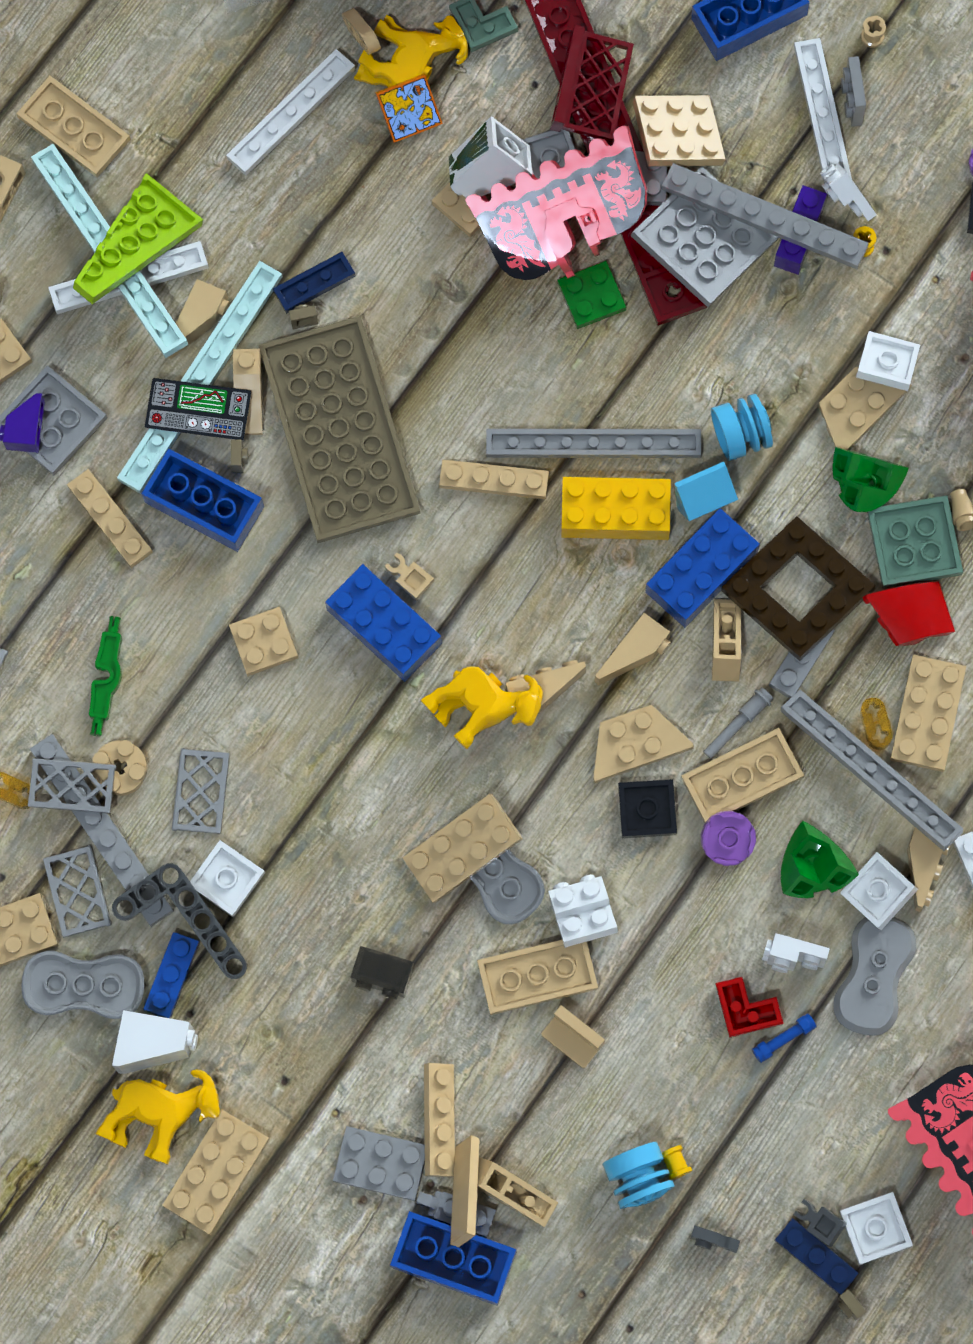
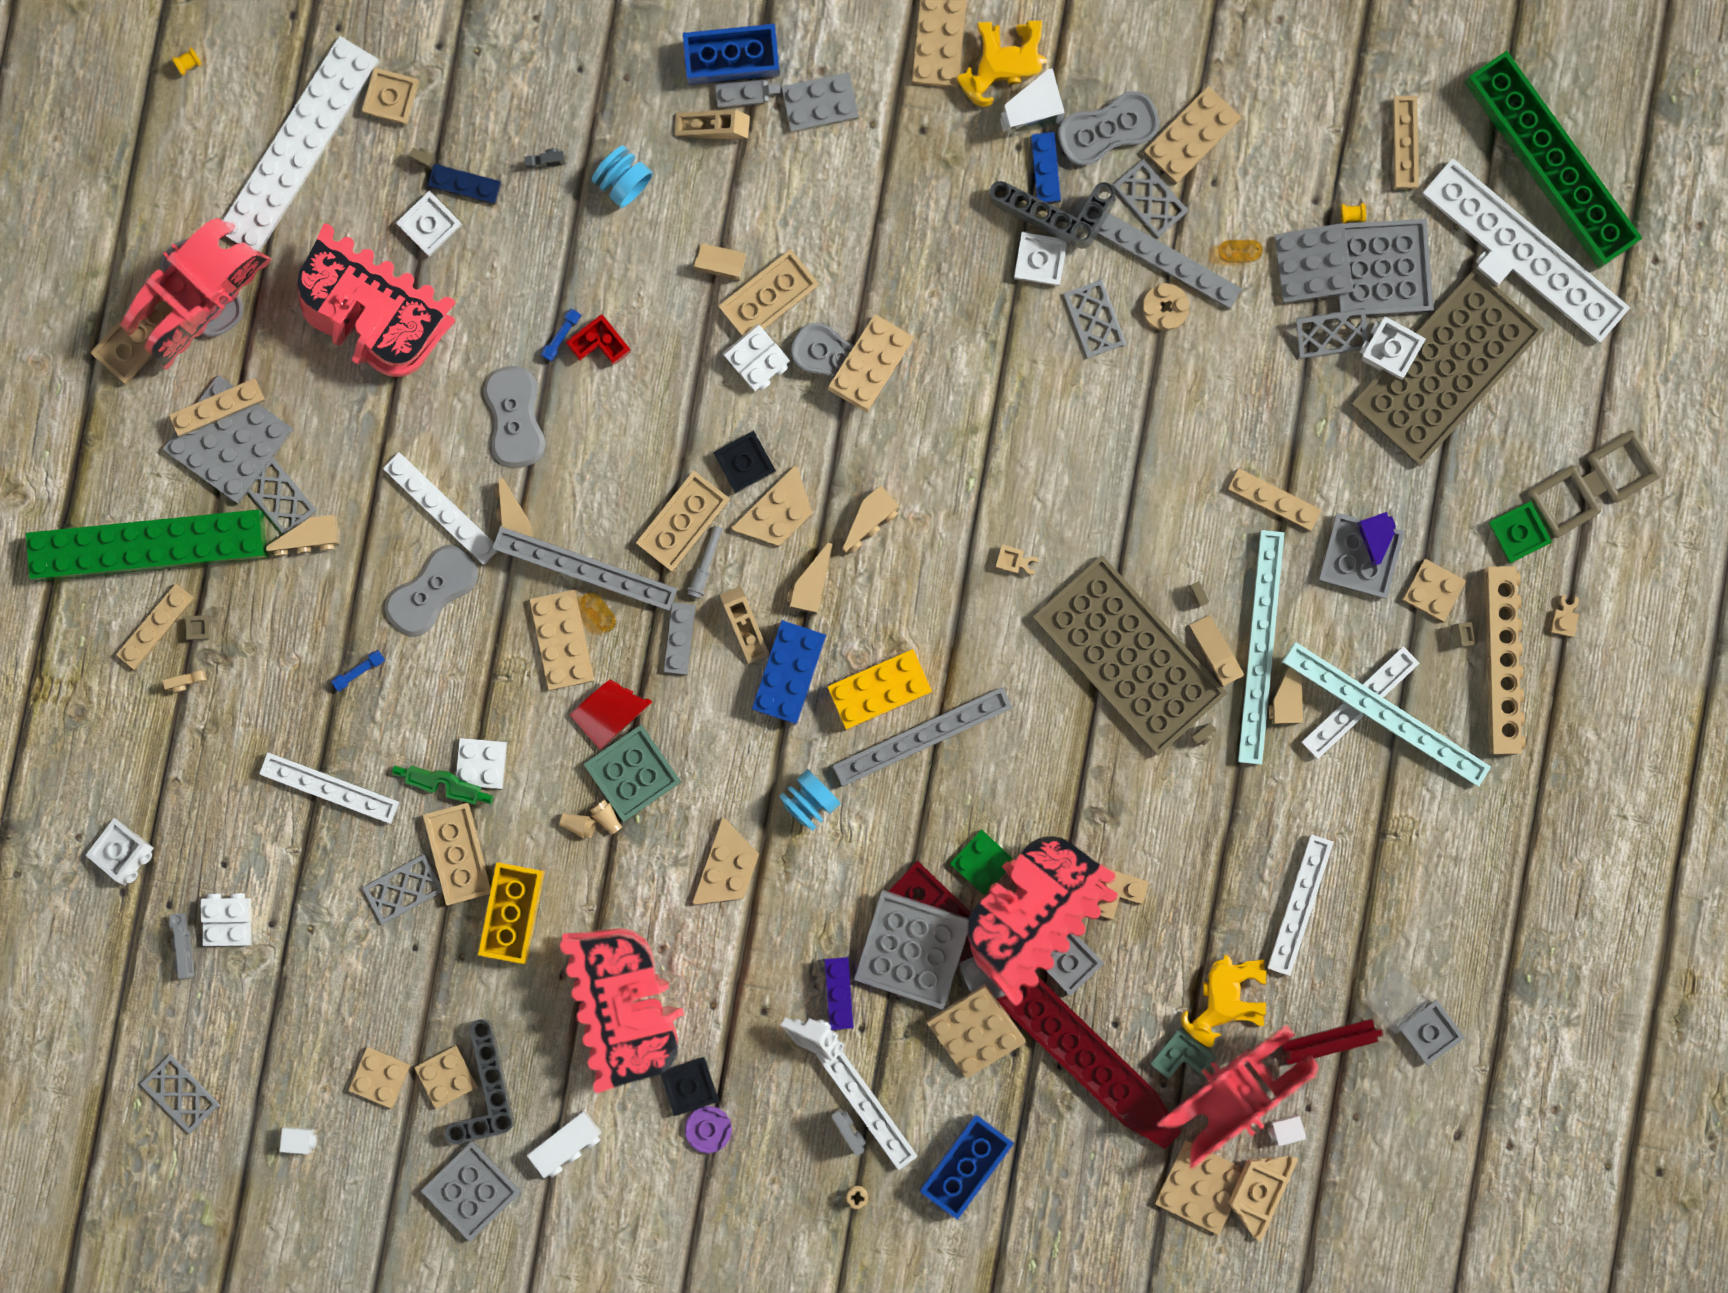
camera: 150 degrees right, 10 degrees up
tan plate [16,76,131,178] -> none
light grey window [28,758,116,814] -> none
lime wing [73,173,203,304] -> none
green piece [89,616,122,736] -> none
blue brick [141,448,264,552] -> none
sticker [145,378,251,440] -> none
tan plate [229,606,298,677] -> none
dark blue plate [273,252,356,314] -> none
blue brick [325,564,442,682] -> none
tan beam [342,8,381,55] -> none
clear smoke brick [350,946,414,1000] -> none
tile [375,74,443,143] -> none
yellow animal [420,666,543,749] -> none
tan plate [424,1063,455,1177] -> none
tan plate [439,459,549,500] -> none
white slope [449,116,533,197] -> none
tan tile [450,1135,480,1247] -> none
dark red fence [550,25,634,142] -> none
light grey plate [662,163,868,269] -> none
yellow bush [662,1145,693,1180] -> none
medium azure slope [674,462,738,521] -> none
medium lavender tile [701,810,756,866] -> none
dark brown plate [721,516,876,661] -> none
white plate [762,933,830,973] -> none
green brick [780,821,859,898] -> none
dark grey plate [793,1199,847,1247] -> none
green brick [832,447,909,512] -> none
white plate [840,852,918,930] -> none
yellow bush [853,226,877,257] -> none
white plate [856,331,920,391] -> none

